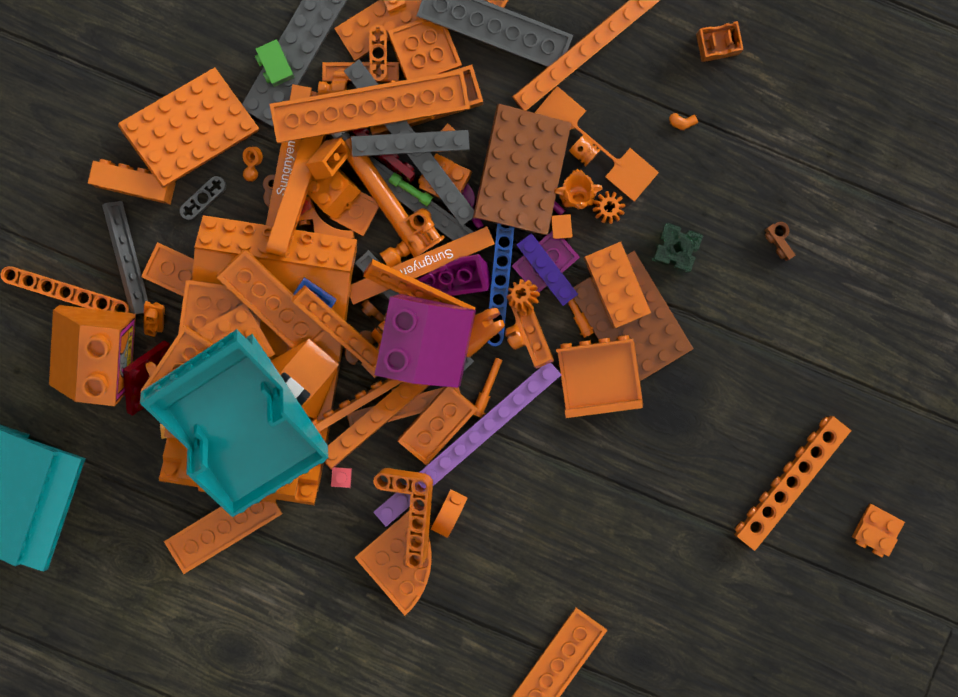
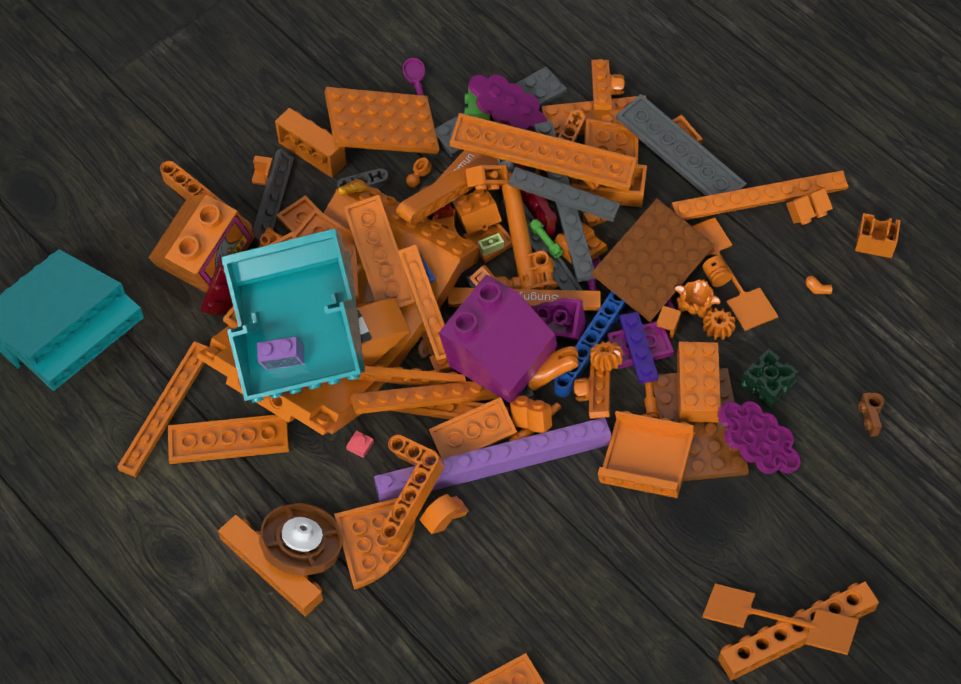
camera: 25 degrees right, 30 degrees down
none -> orange plate [117,341,208,478]
none -> orange brick [218,515,323,617]
none -> orange panel [252,156,273,185]
none -> medium lavender brick [257,337,304,370]
none -> dark orange piece [259,503,343,577]
none -> light orange piece [338,182,370,195]
none -> magenta piece [403,58,425,96]
none -> magenta plate [468,74,548,132]
none -> yellowish green piece [478,233,504,256]
none -> orange brick [510,396,552,433]
none -> orange hinge [702,584,859,655]
none -> magenta plate [718,401,801,474]
none -> orange piece [786,188,833,225]

